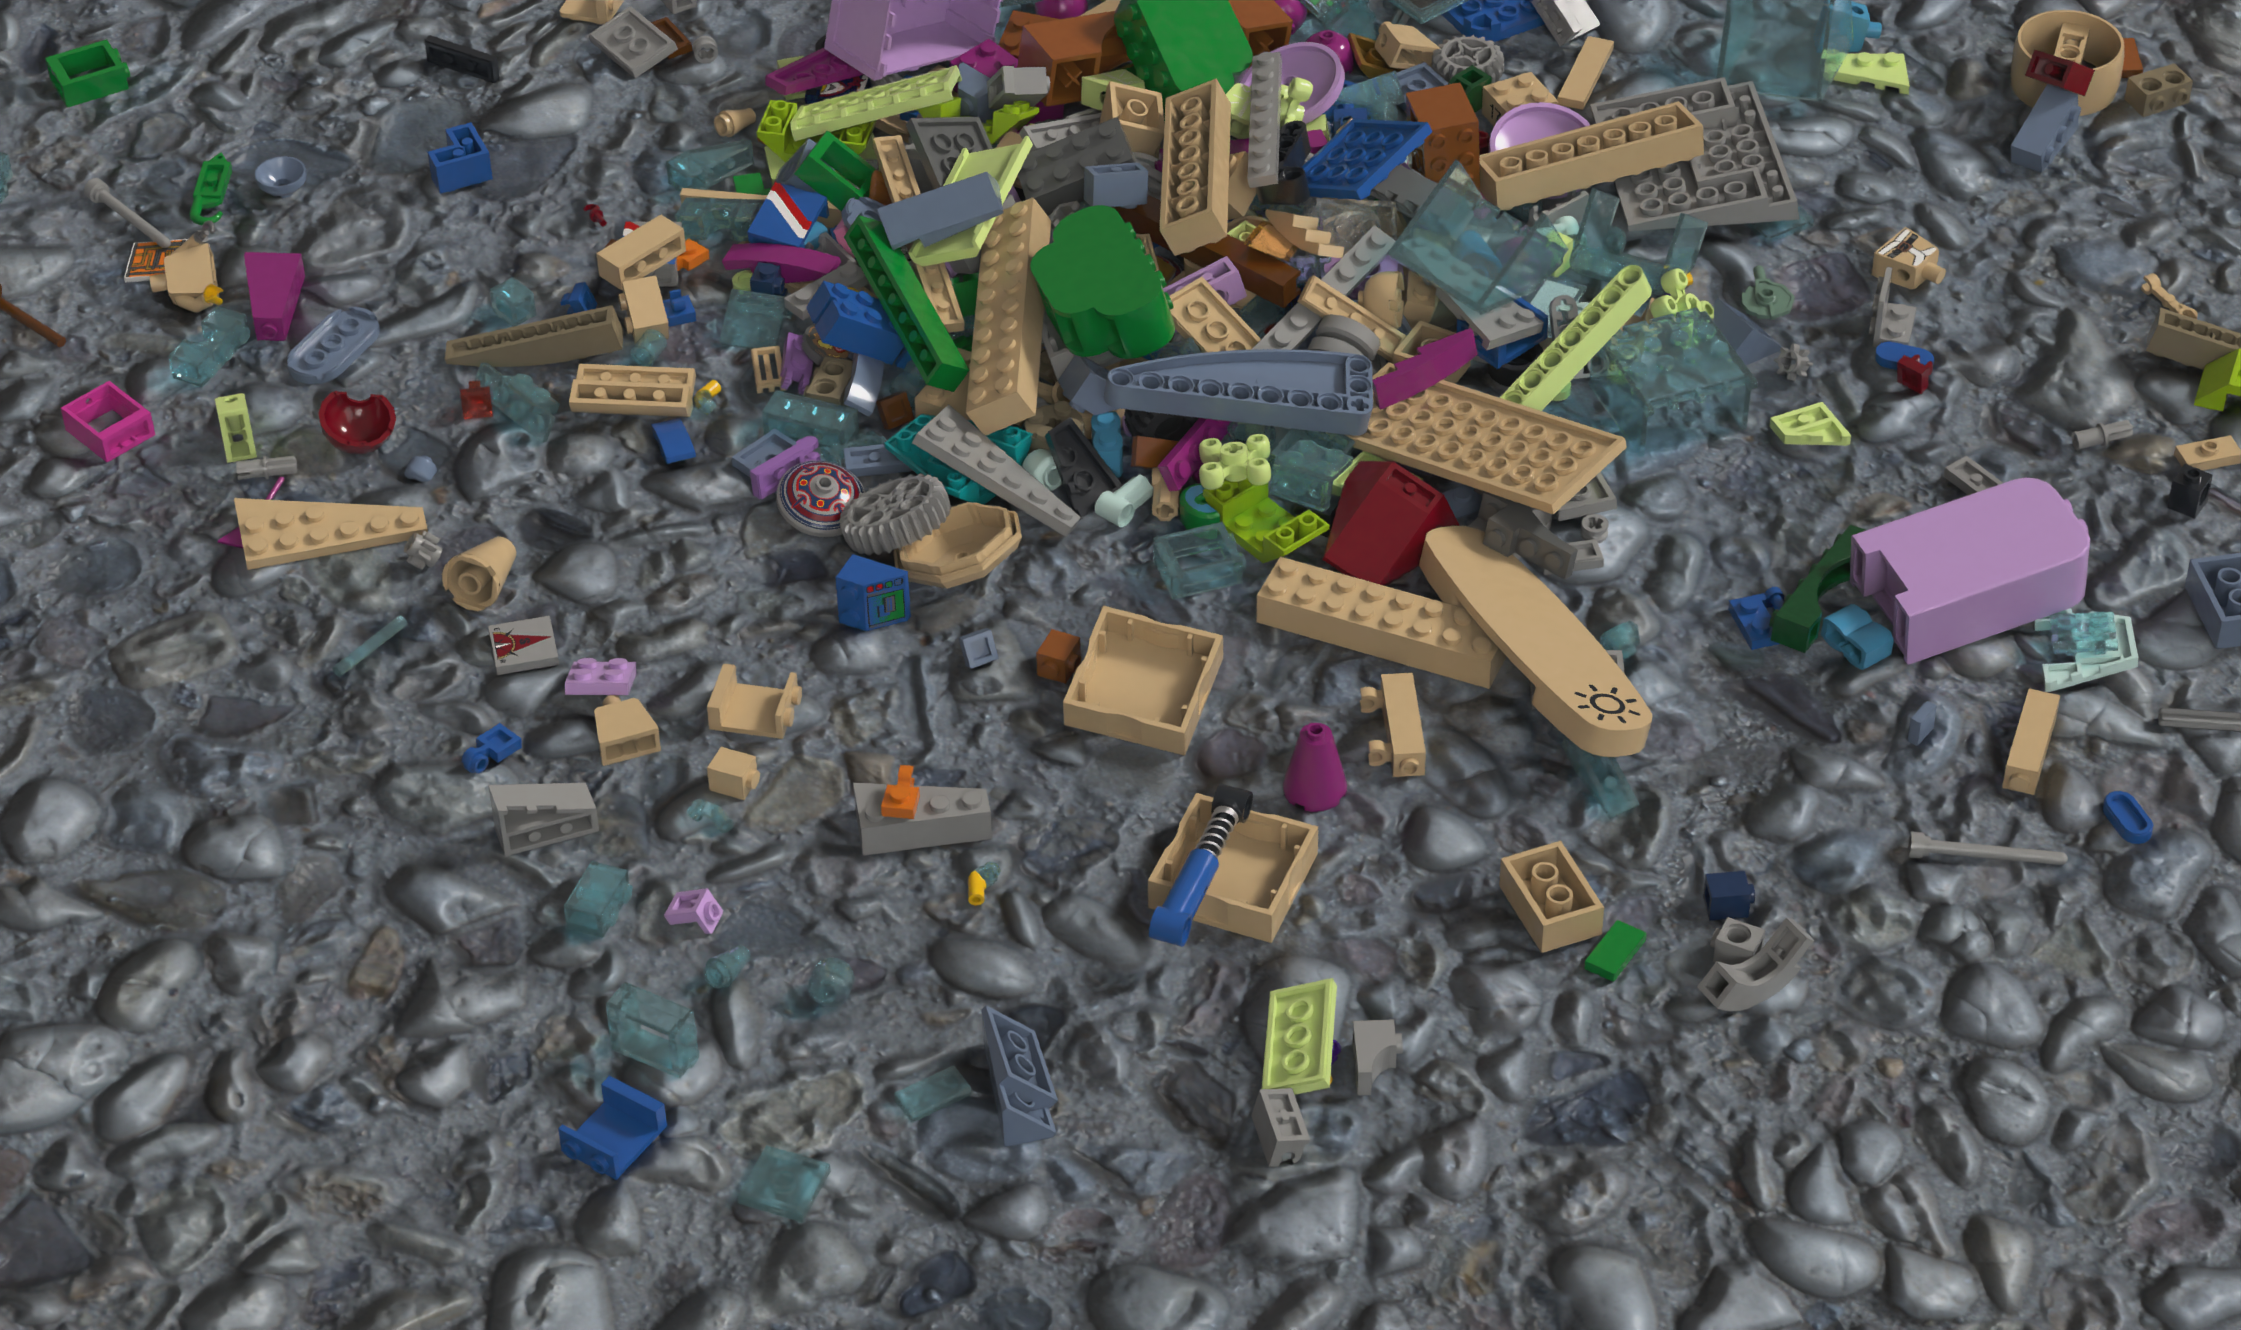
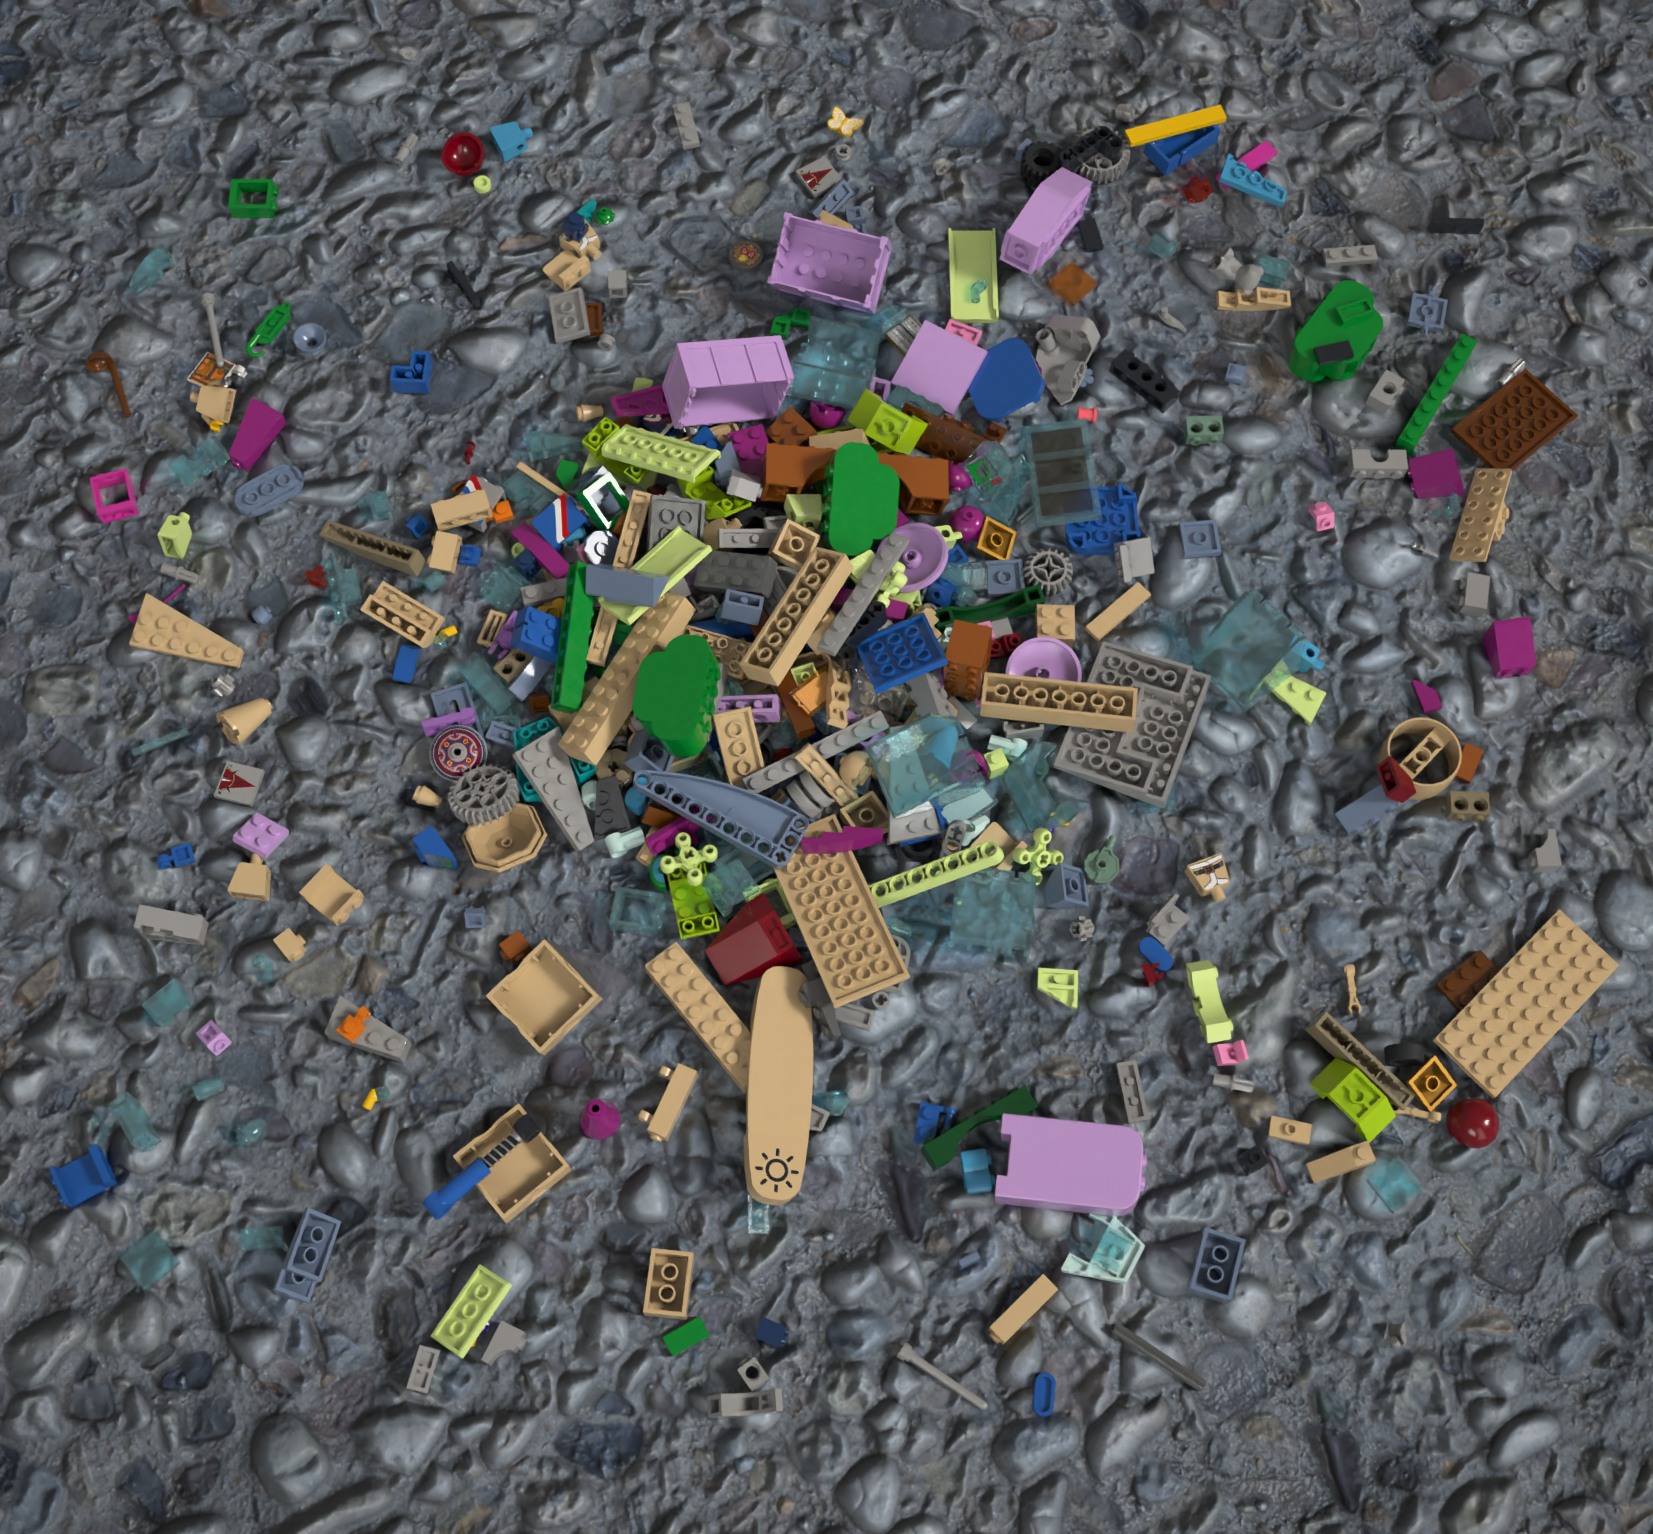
camera: 25 degrees right, 25 degrees up
dark red cylinder [318,391,396,455] -> none
tan torso [1375,21,1441,69] -> none
none -> tan cone [413,786,443,808]
none -> yellowish green brick [1186,960,1233,1043]
none -> bright pink bracket [1213,1040,1248,1066]
none -> magenta tile [1411,680,1442,714]

